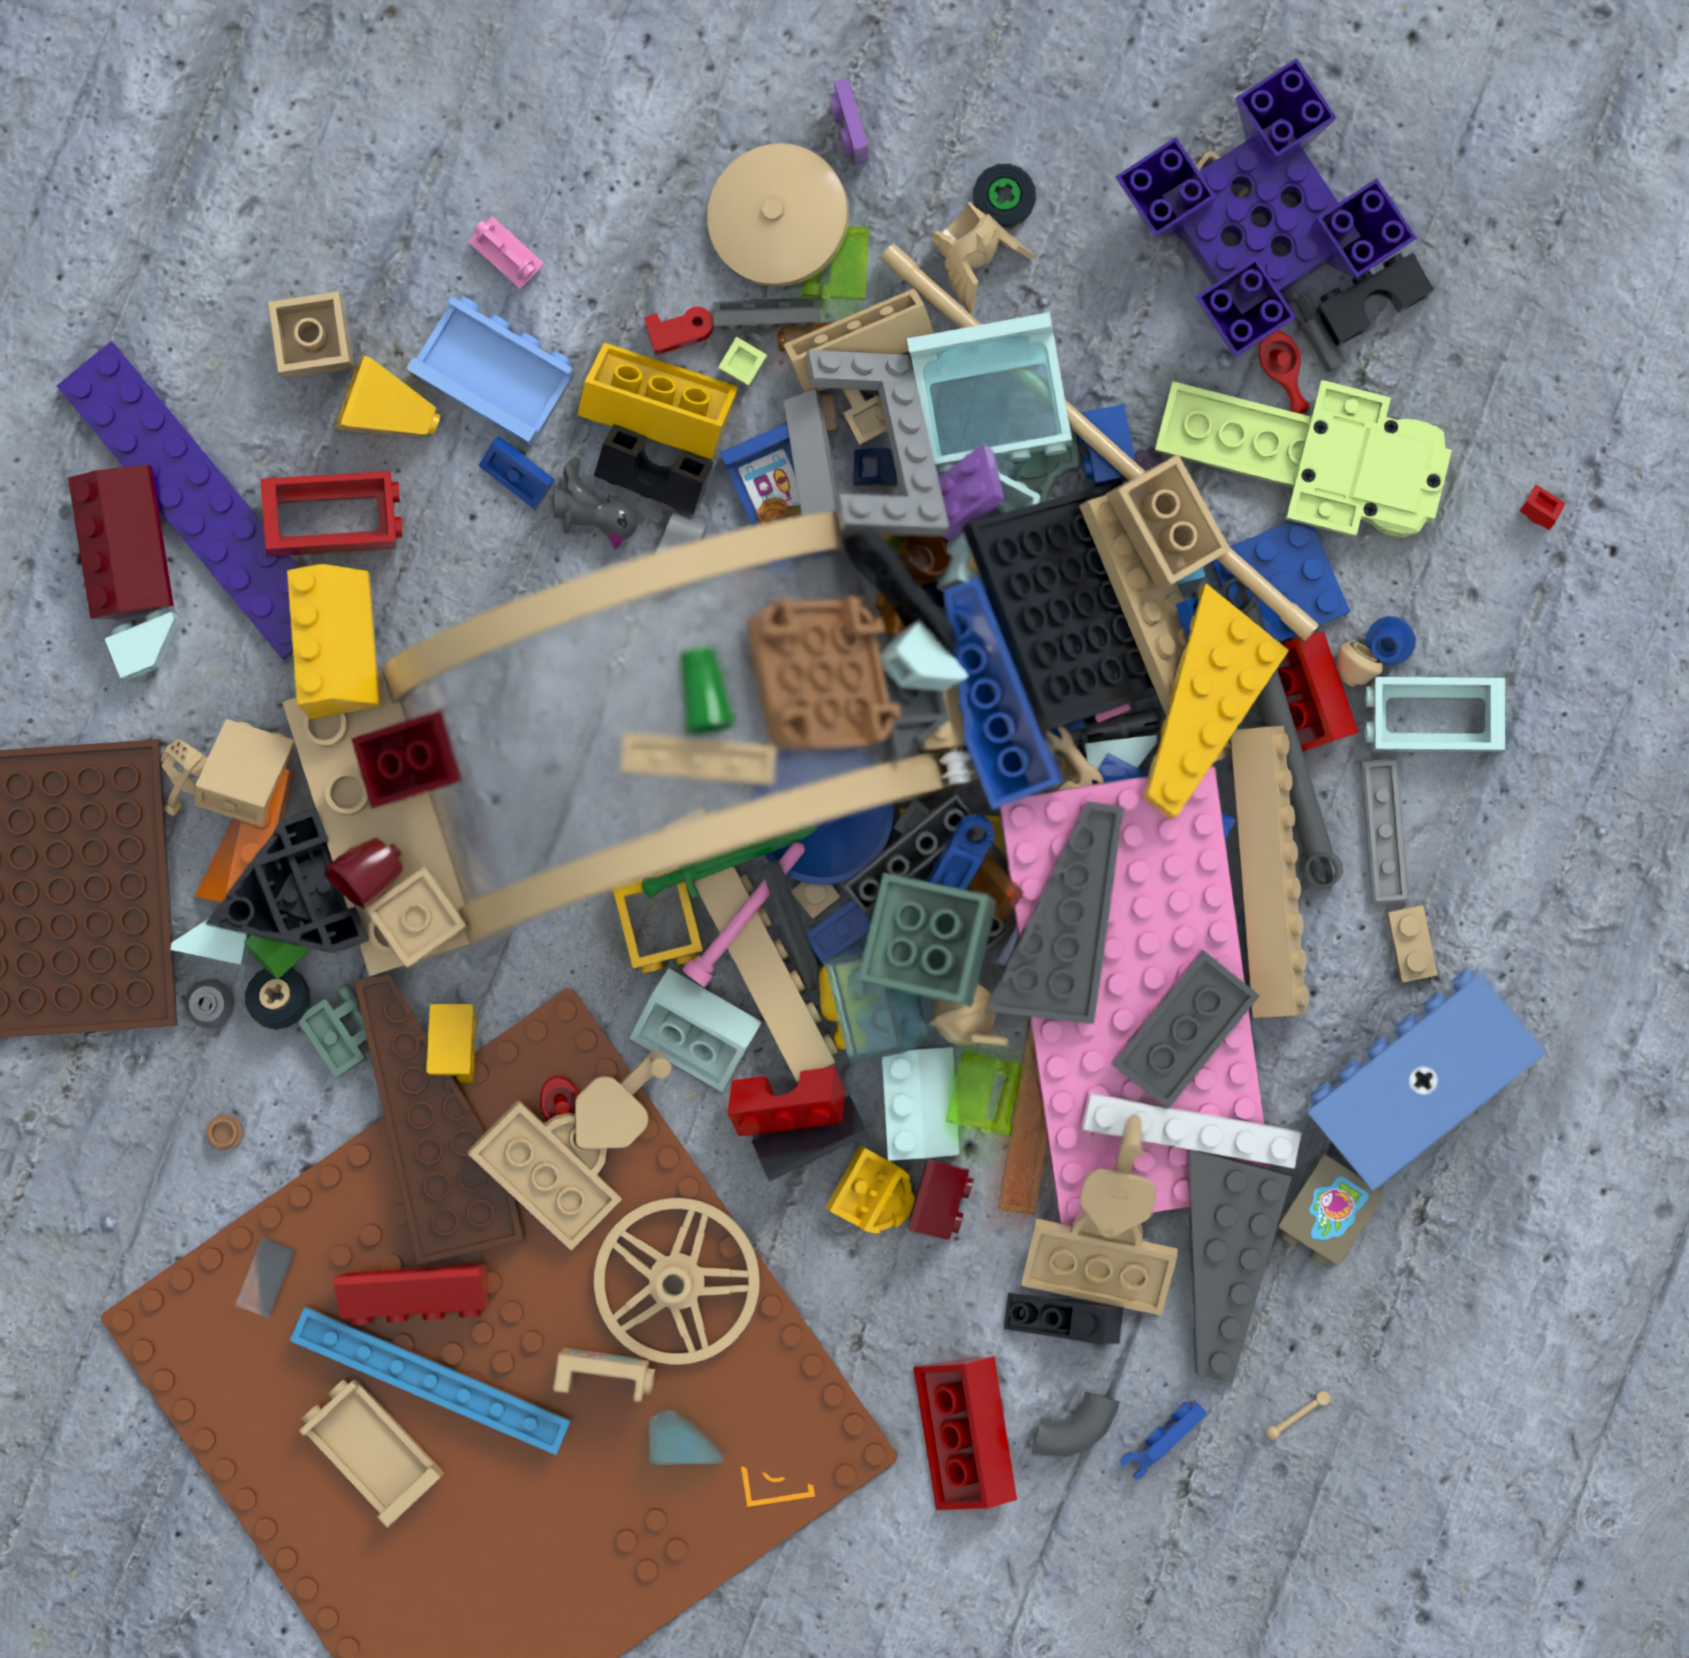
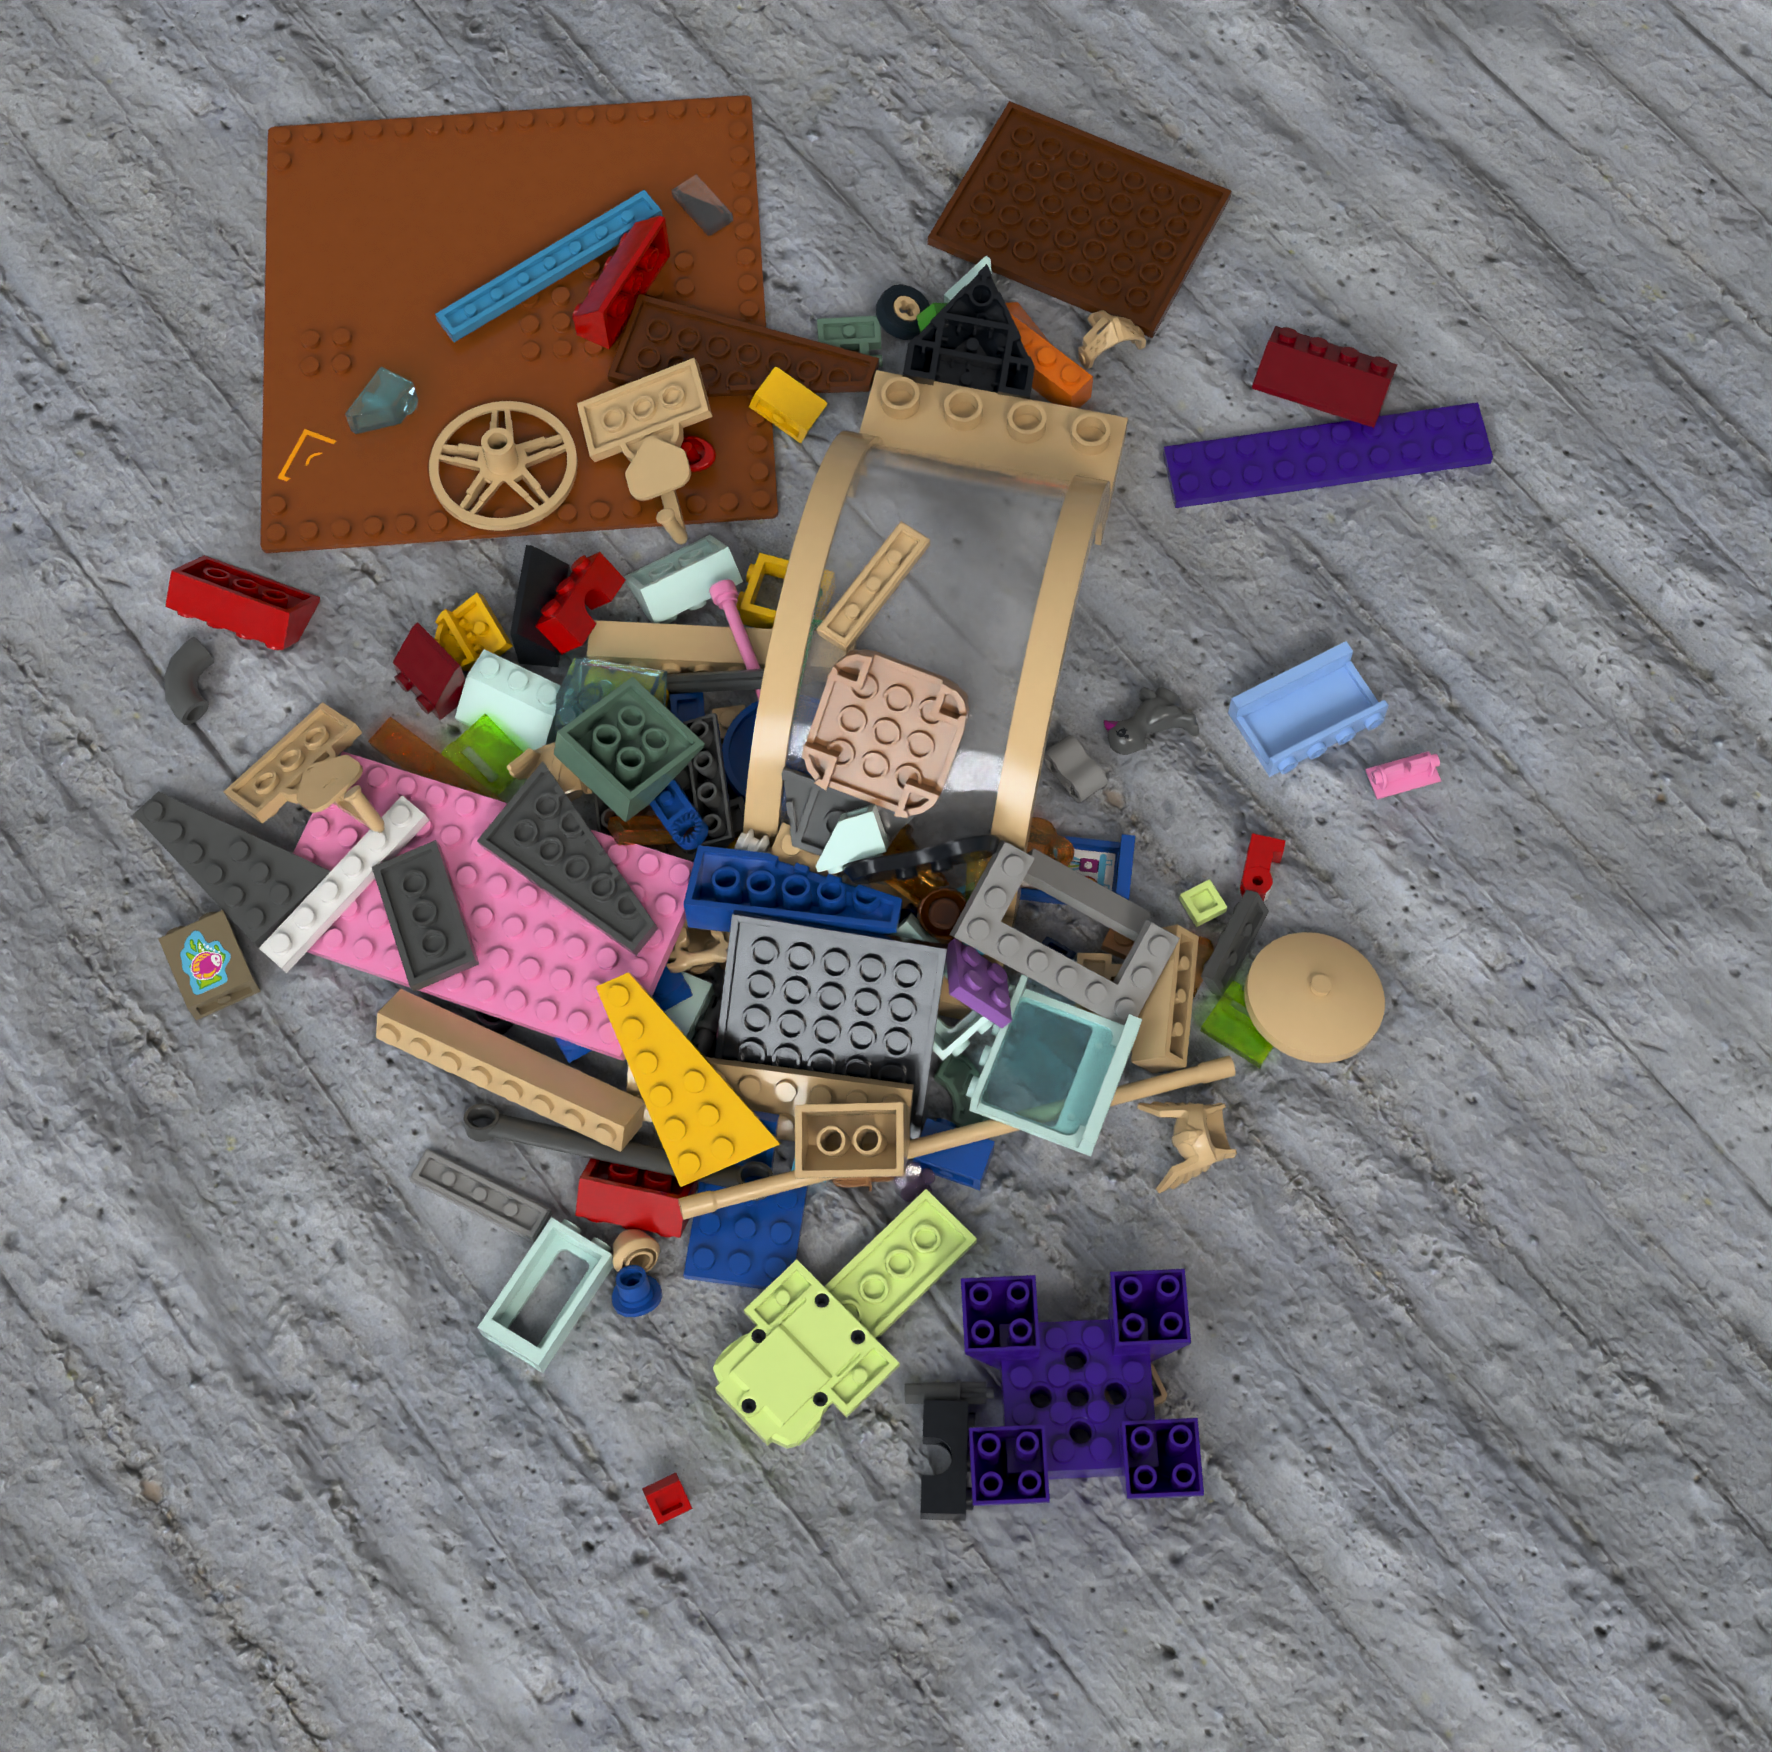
camera: 120 degrees right, 20 degrees down
light aqua slope [104,609,180,681] -> none
flat silver cone [185,979,234,1028] -> none
tan panel [195,719,294,827] -> none
medium nougat plate [206,1114,243,1150] -> none
red piece [260,471,403,557] -> none
tan brick [268,291,355,379] -> none
yellow slope [287,564,380,719] -> none
tan panel [299,1378,444,1527] -> none
dark red helmet [324,837,403,910] -> none
yellow slope [334,356,441,437] -> none
dark red slope [351,710,462,809] -> none
tan plate [365,866,468,968] -> none
blue plate [478,436,555,509] -> none
tan panel [554,1348,655,1402] -> none
yellow slope [577,342,739,460] -> none
black arch [594,424,714,515] -> none
green plant [679,647,737,735] -> none
medium lavender plate [829,78,868,166] -> none
black bush [973,163,1036,228] -> none
black slope [1004,1293,1124,1345] -> none
blue plate [1119,1400,1208,1480] -> none
red piece [1258,330,1310,414] -> none
tan hinge [1266,1391,1331,1440] -> none
medium blue piece [1308,967,1545,1191] -> none
tan plate [1386,905,1438,983] -> none

